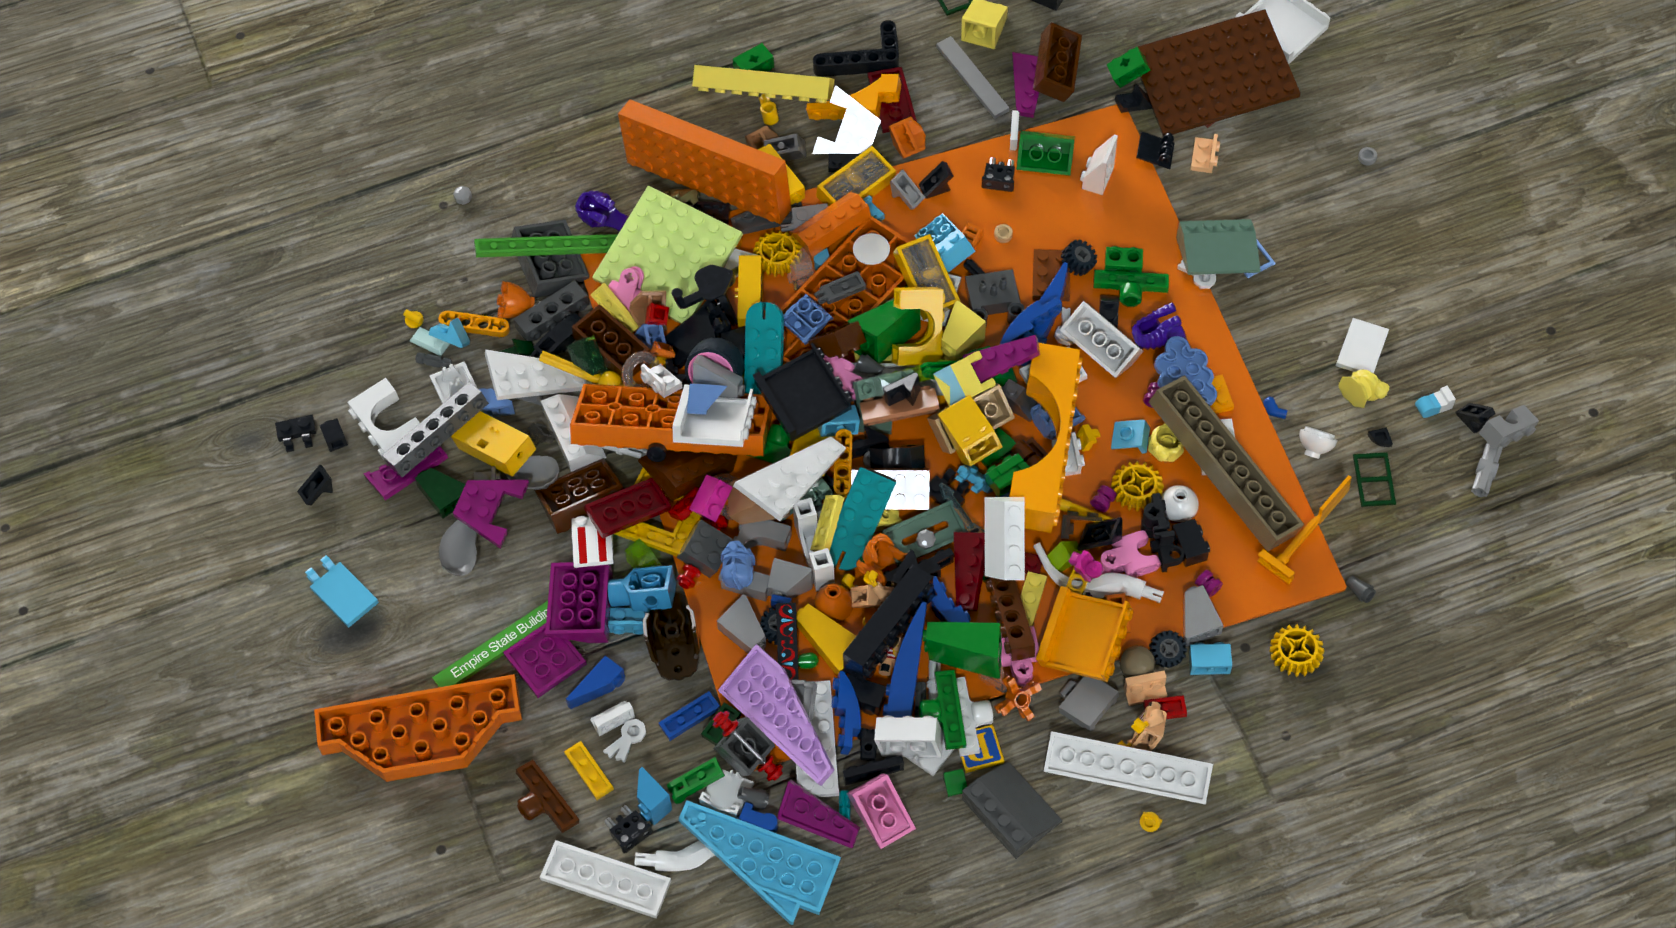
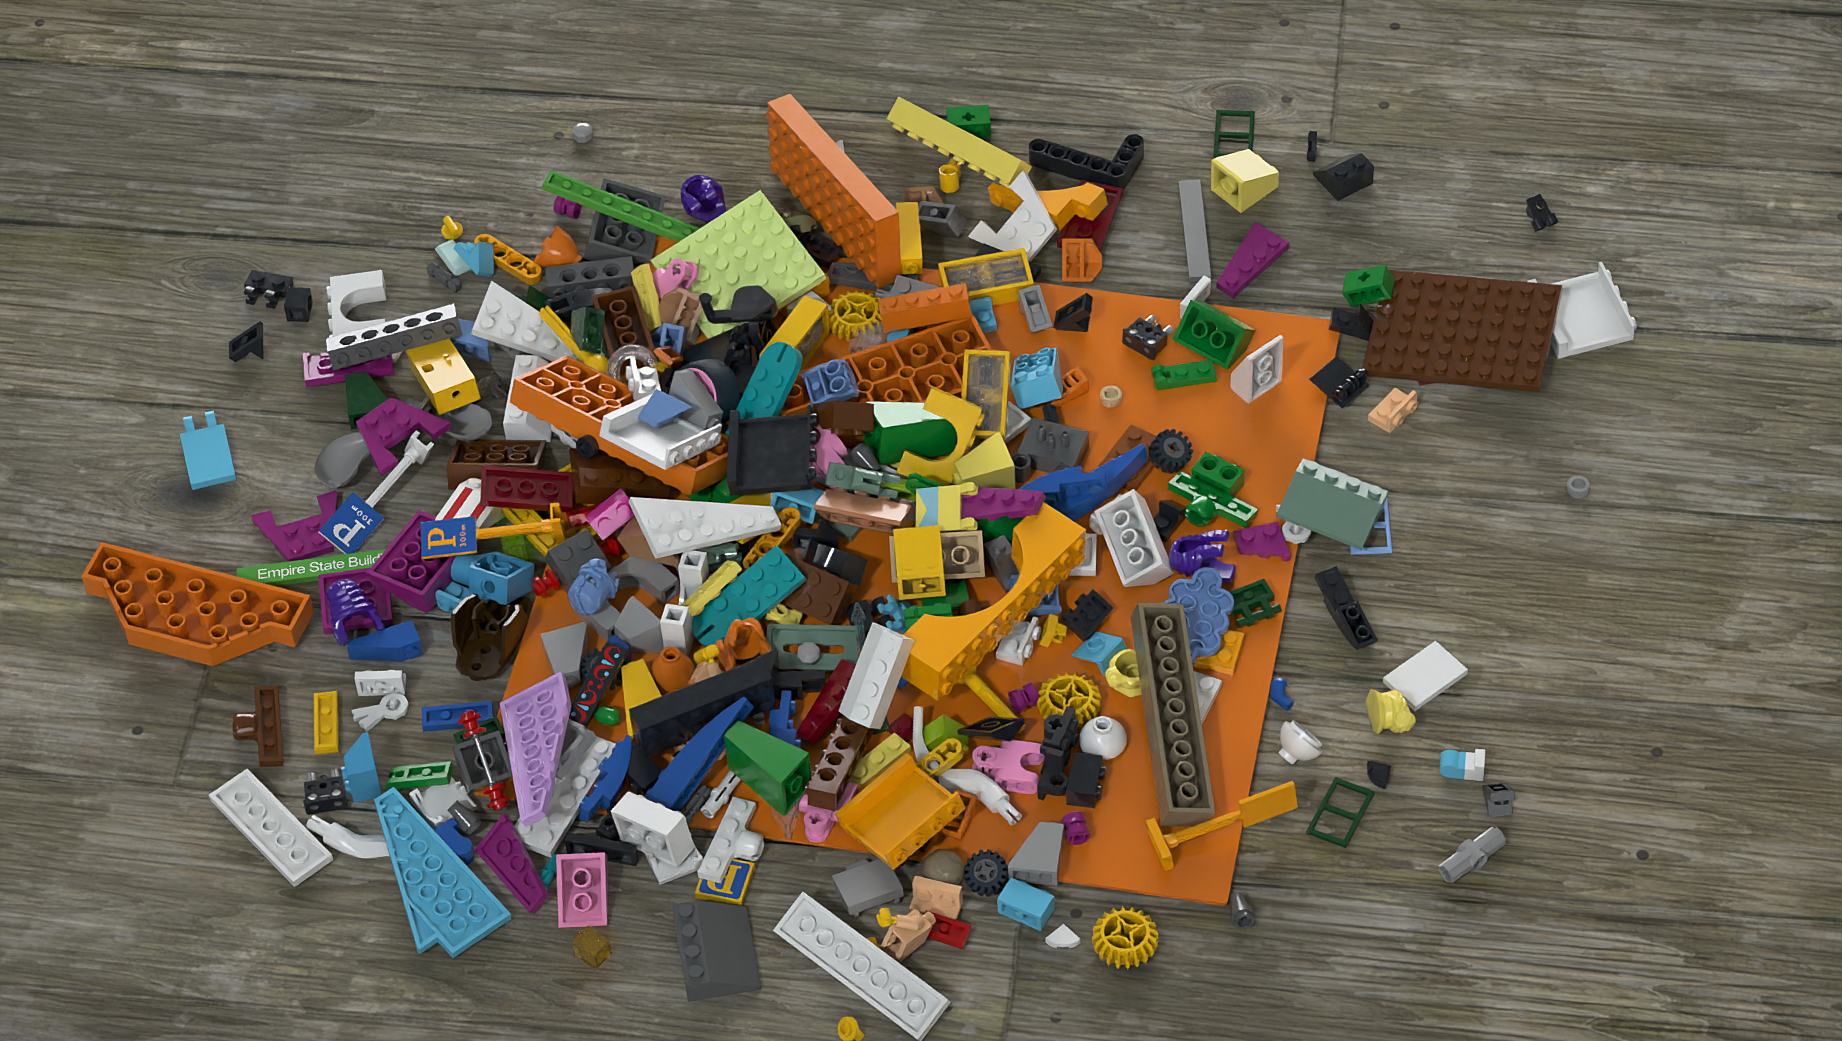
camera: 30 degrees right, 10 degrees down
white plate [430,362,478,404] -> none
red slope [645,303,669,326] -> none
dark grey hinge [814,271,866,304] -> none
white piece [853,233,890,265] -> none
black slope [883,373,921,406] -> none
green plate [919,670,967,750] -> none
green slope [943,769,967,797] -> none
orange pin [994,674,1042,721] -> none
reddish brown brick [1033,22,1082,102] -> none
clear smoke bracket [1061,511,1102,539] -> none
dark pink hips [1068,550,1103,583] -> none
light grey arch [1479,405,1539,449] -> none
none -> magenta wing [251,491,338,562]
none -> piece [318,430,434,554]
none -> dark purple hair [326,579,385,646]
none -> piece [421,503,566,559]
none -> magenta wheel [553,196,582,219]
none -> clear yellow brick [572,925,612,970]
none -> white tile [1046,924,1080,948]
none -> black bracket [1061,589,1113,641]
none -> green plate [1151,359,1217,390]
none -> dark green plate [1230,579,1282,628]
none -> magenta wing [1233,522,1290,562]
none -> black slope [1315,566,1378,650]

